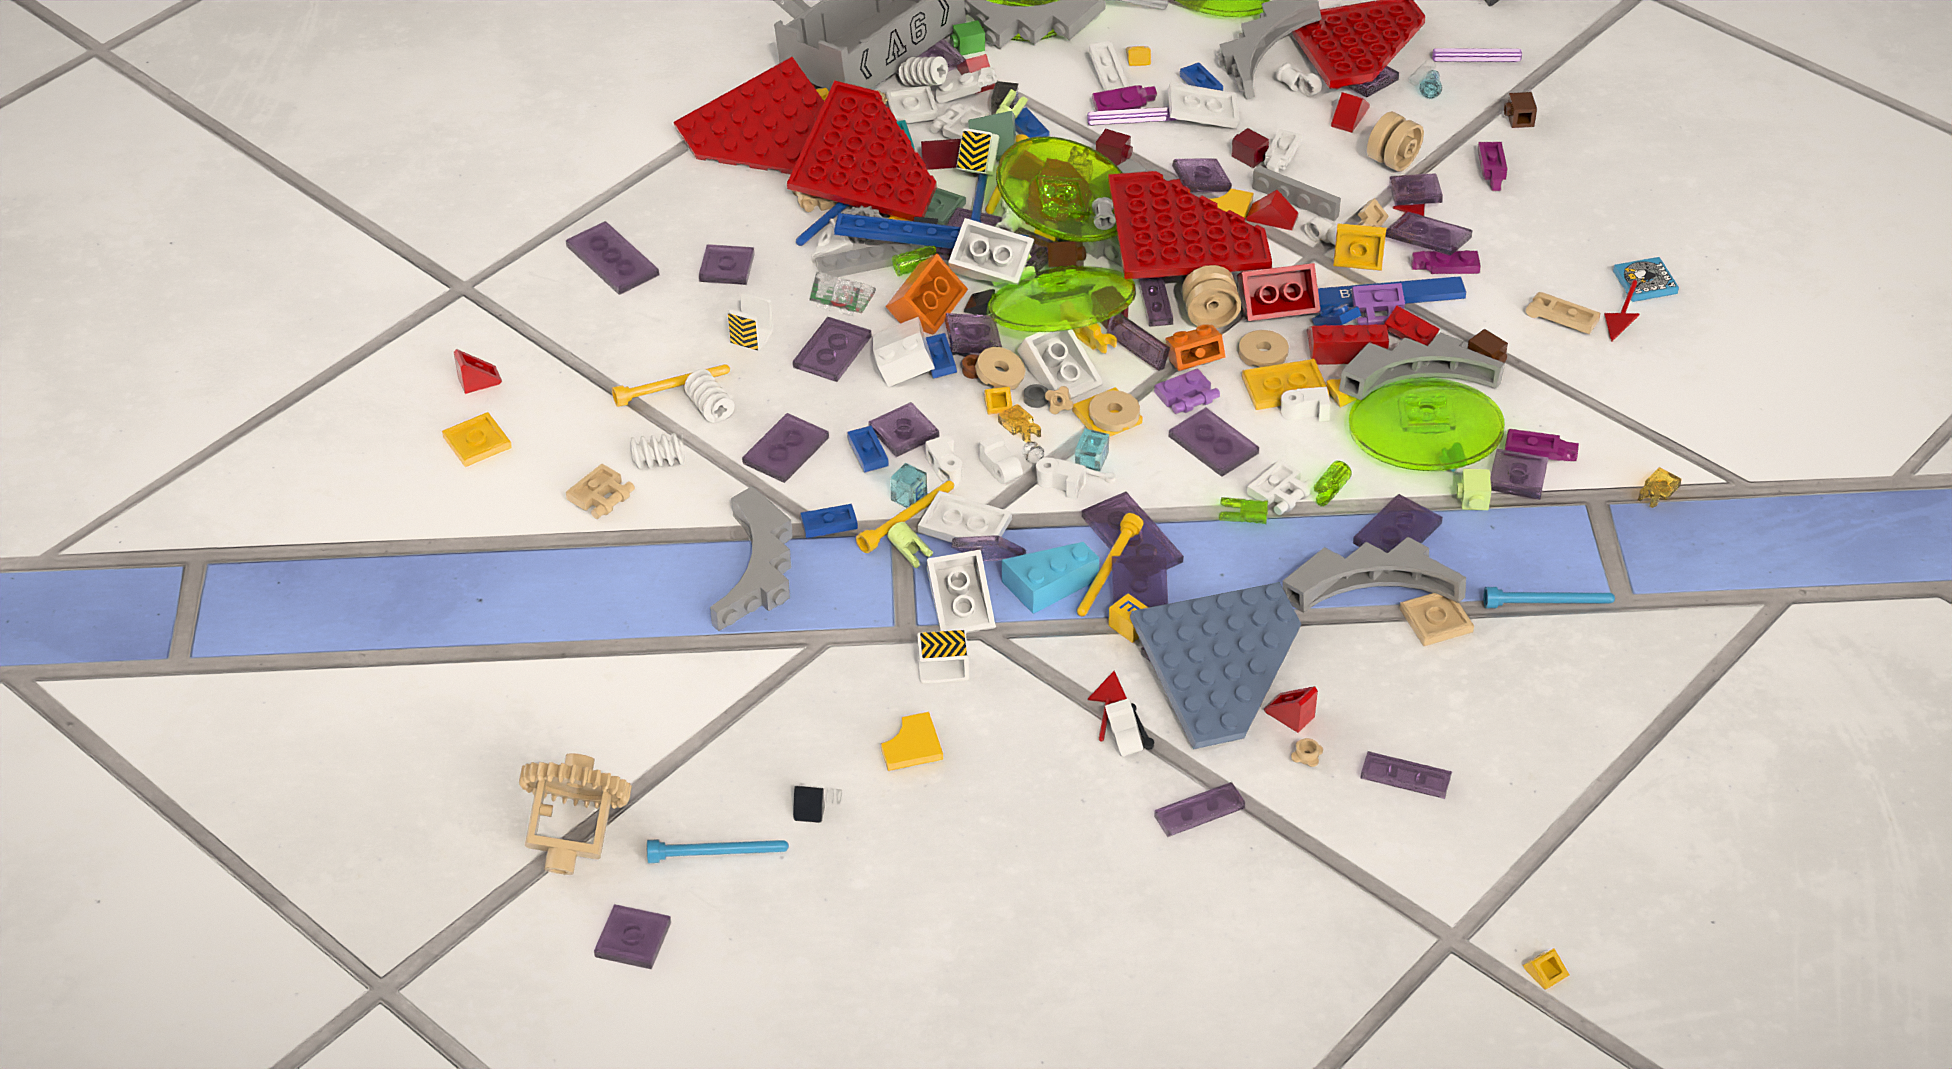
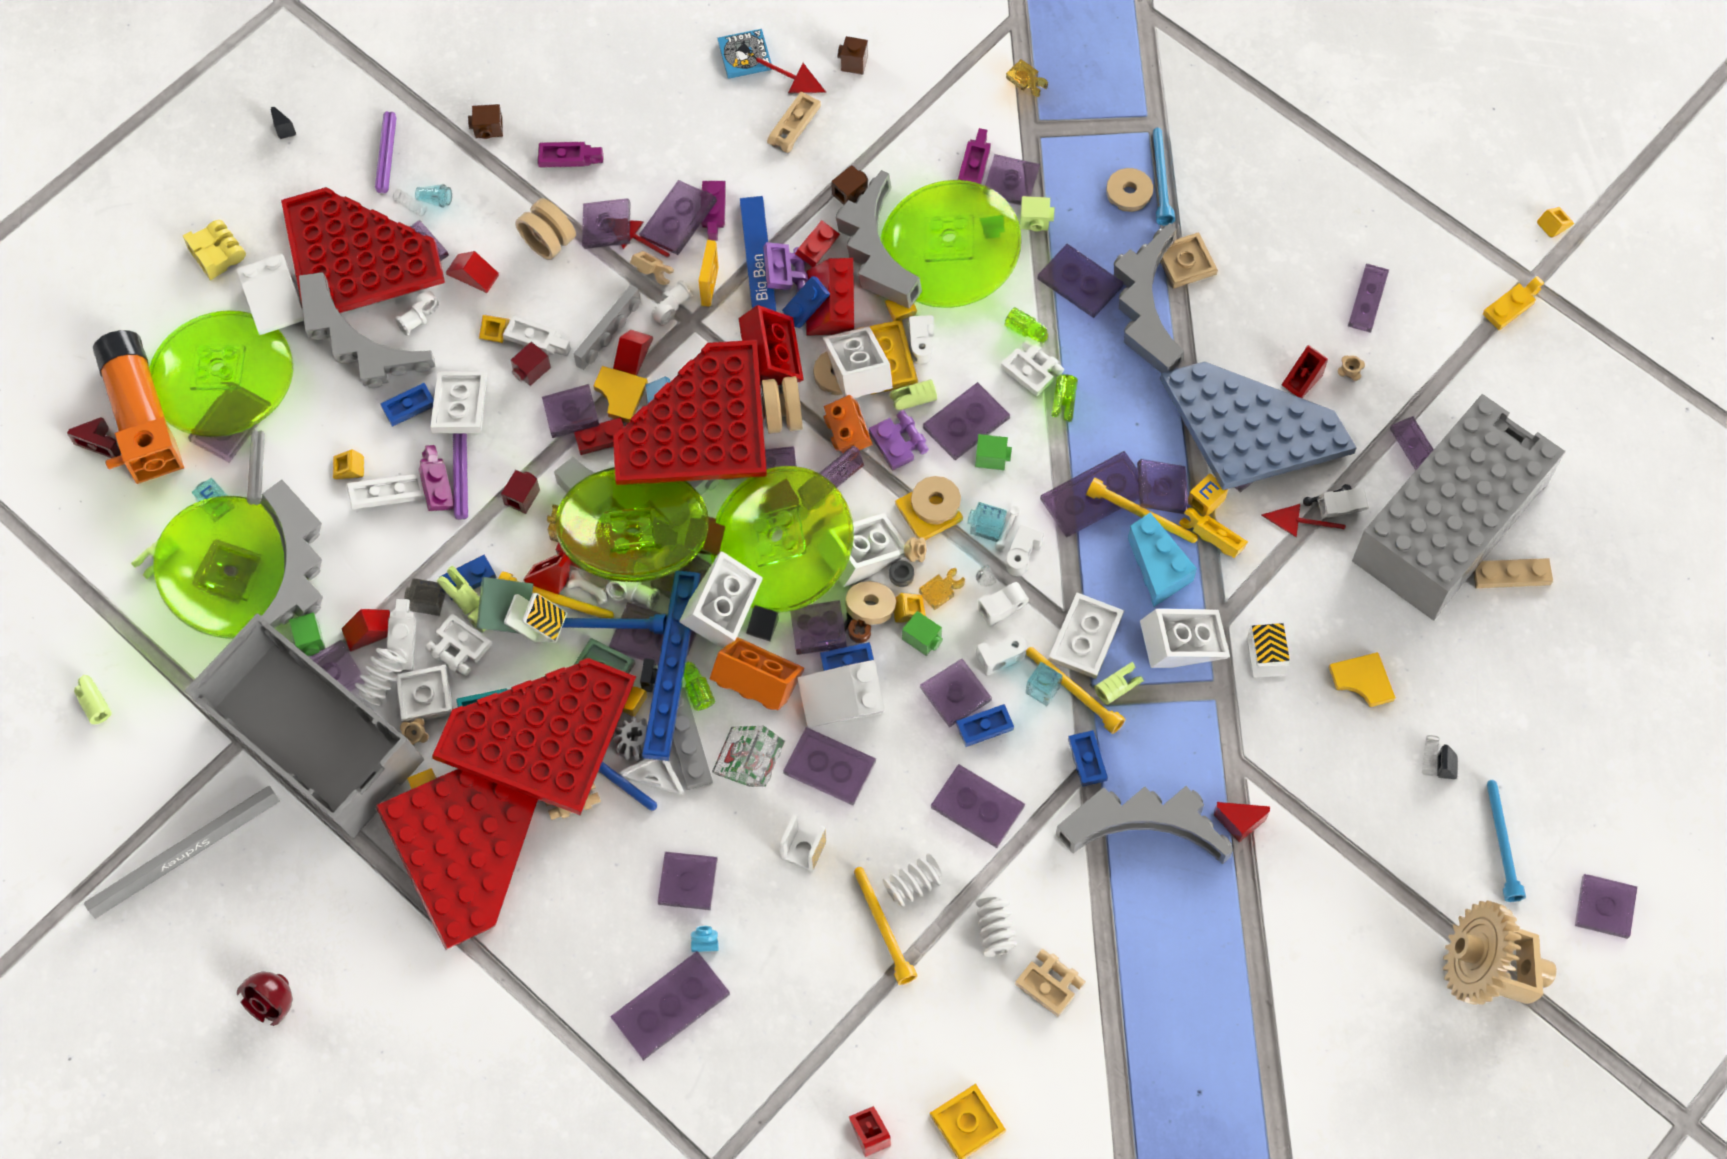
camera: 90 degrees left, 20 degrees up
dark red slope [921,139,961,170] -> none
clear purple tile [951,535,1026,561] -> none
light grey bush [1092,197,1116,230] -> none
none -> dark red cylinder [237,971,293,1026]
none -> yellow slope [479,315,510,343]
none -> medium azure plate [691,926,719,952]
none -> white slope [823,326,893,399]
none -> reddish brown brick [837,36,868,75]
none -> yellowish green hinge [889,379,937,410]
none -> bright green brick [902,611,943,656]
none -> bright green brick [975,434,1012,470]
none -> tan tile [1106,168,1153,212]
none -> yellow plate [1179,507,1248,558]
none -> red slope [1214,802,1270,842]
none -> light grey piece [1352,394,1566,621]
none -> tan plate [1473,558,1553,588]
none -> yellow plate [1482,276,1544,330]

